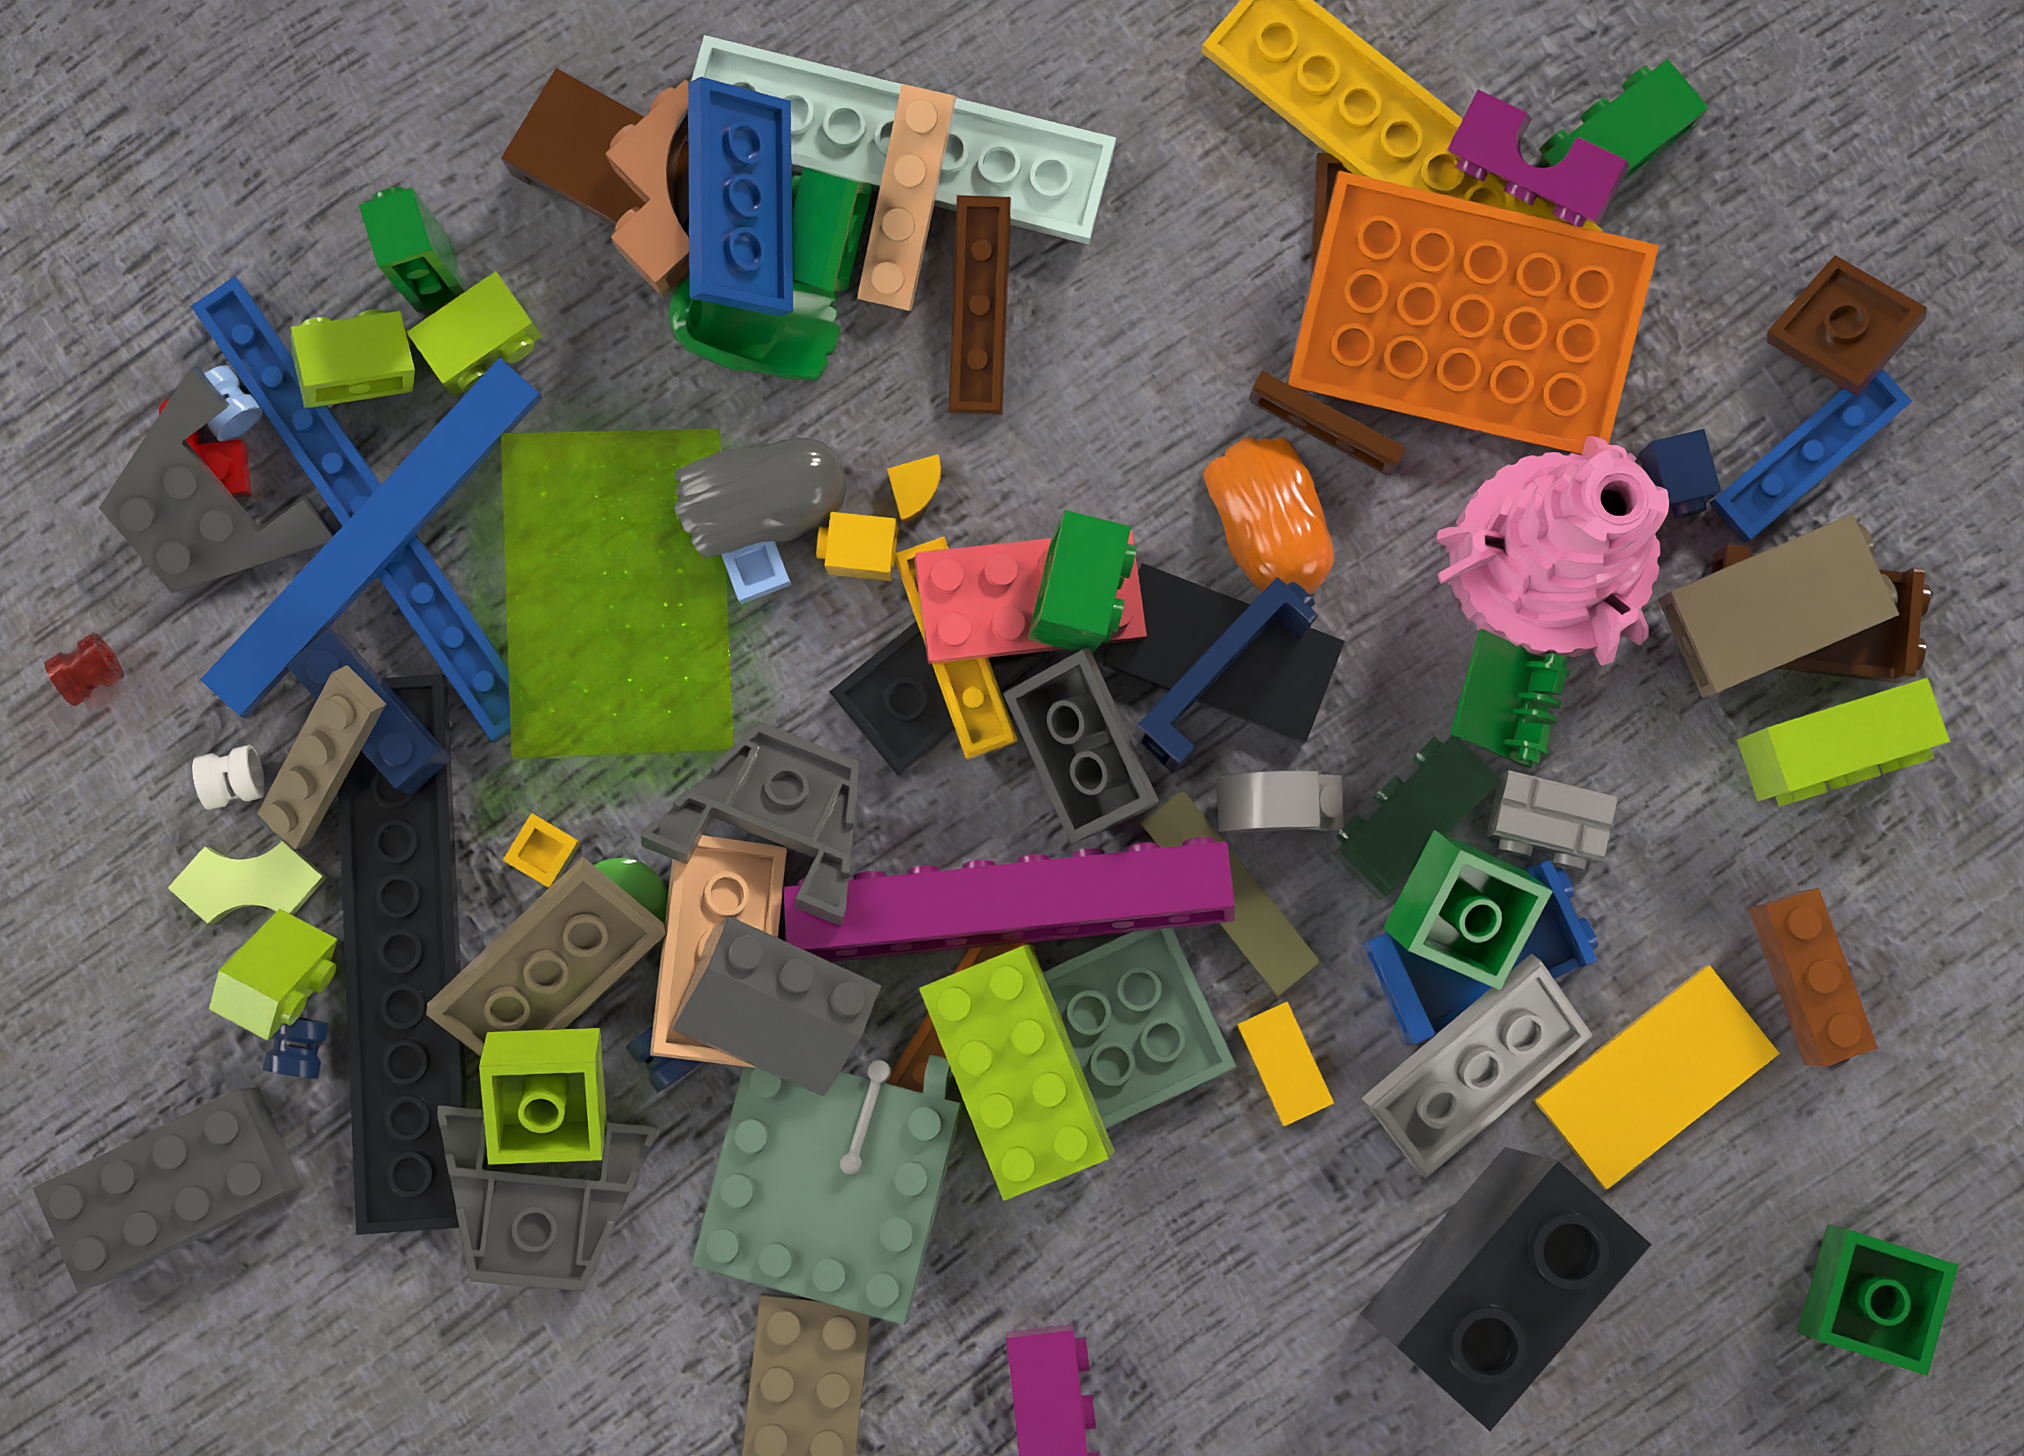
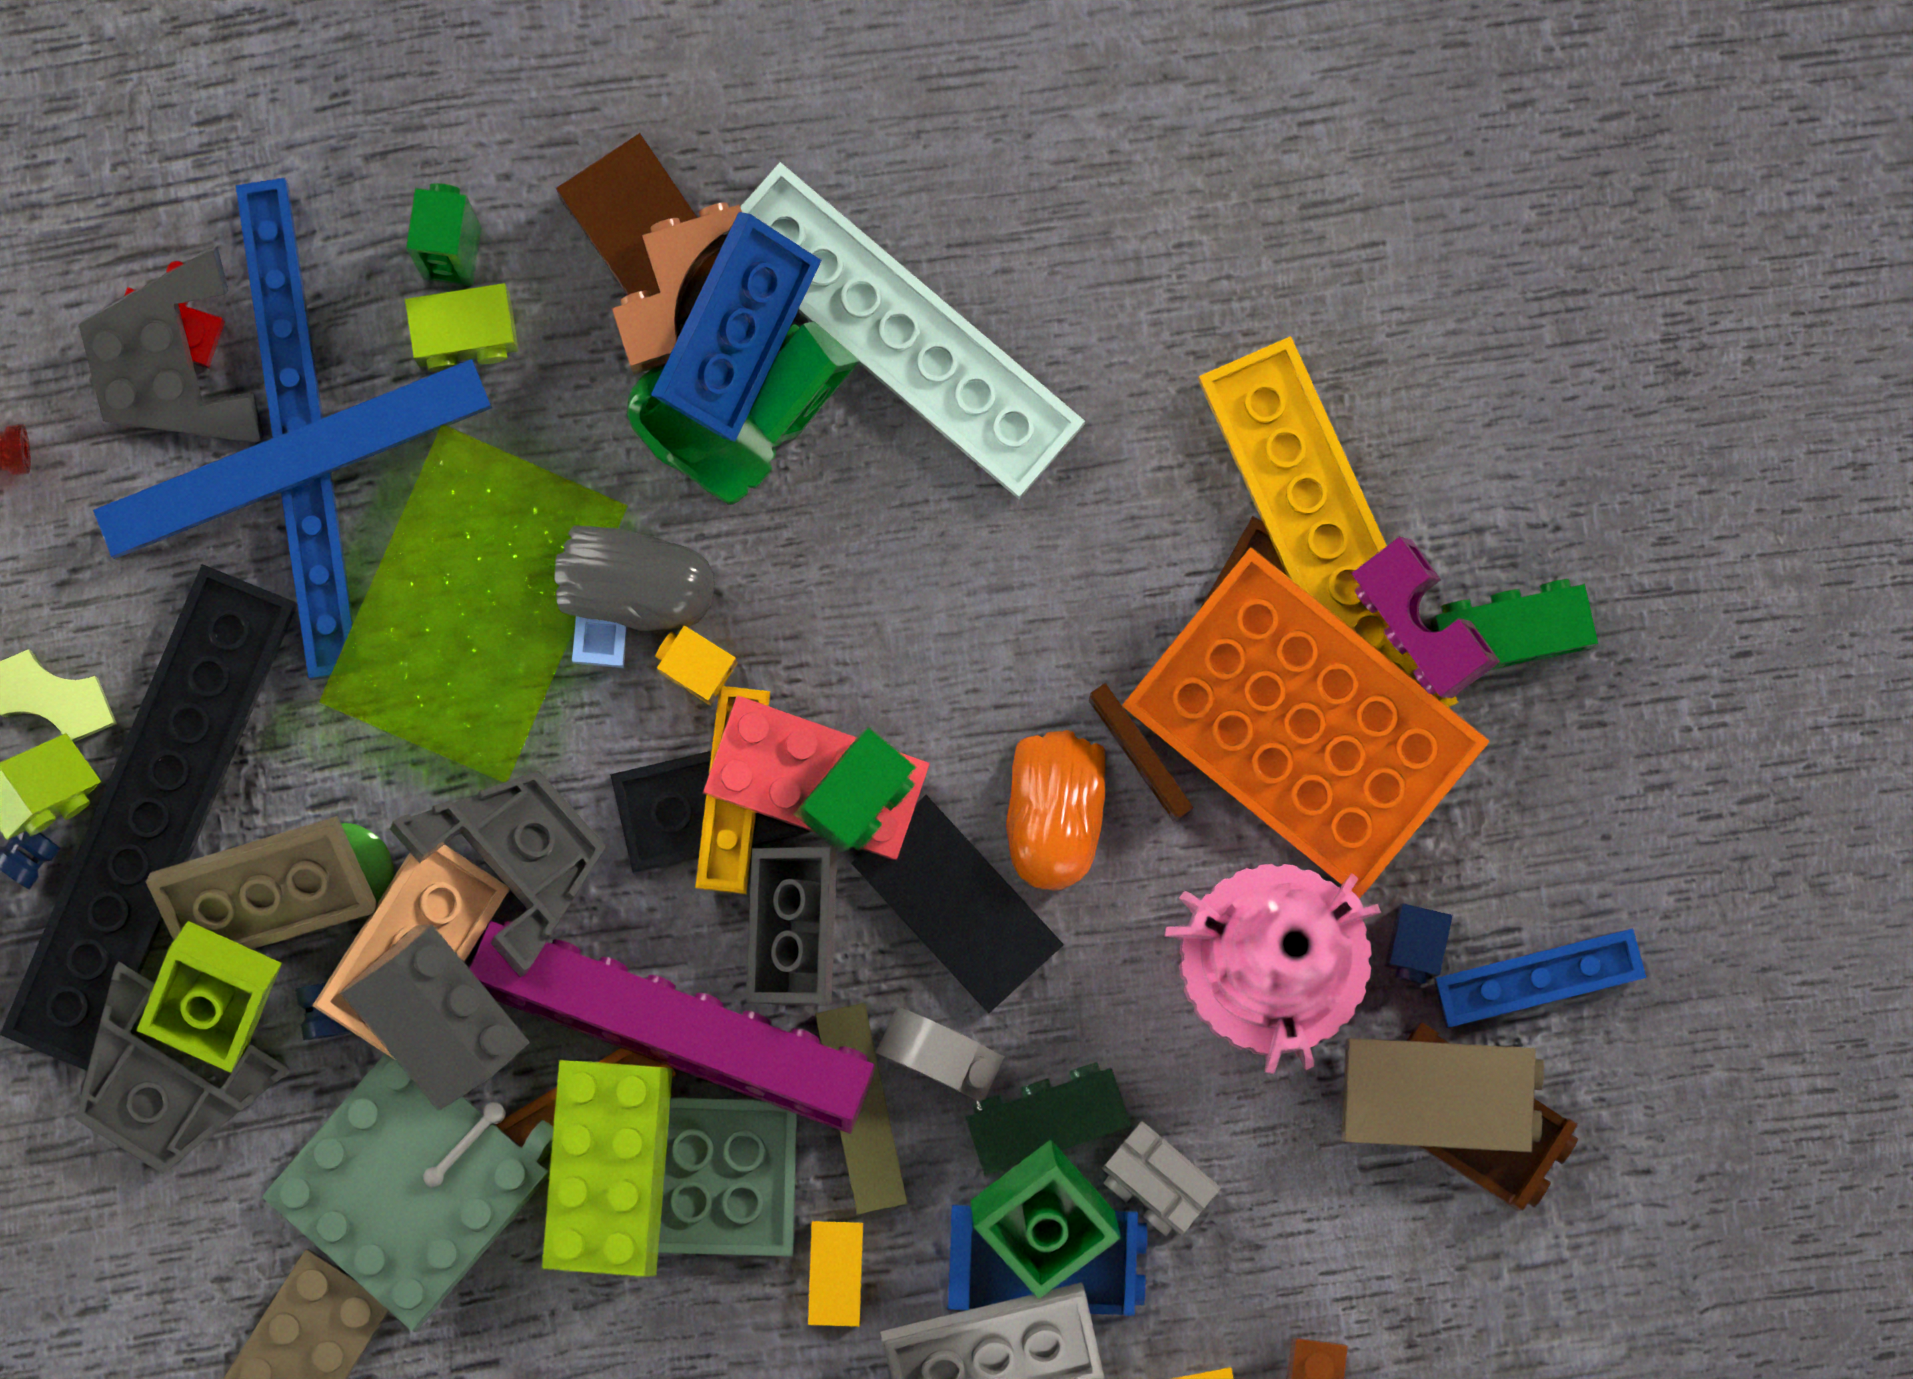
camera: 20 degrees right, 0 degrees up
white wheel [192,745,266,810] -> none
light blue wheel [204,366,263,441] -> none
dark tan plate [257,665,386,851] -> none
dark blue brick [286,628,452,795] -> none
lime brick [291,309,415,408] -> none
yellow plate [503,813,582,888] -> none
light nougat plate [857,84,957,311] -> none
yellow tile [887,454,941,523] -> none
reddish brown tile [948,195,1012,415] -> none
dark blue panel [1133,577,1318,774] -> none
green hinge [1450,629,1570,768] -> none
lime brick [1737,677,1950,807] -> none
reddish brown plate [1767,255,1927,397] -> none

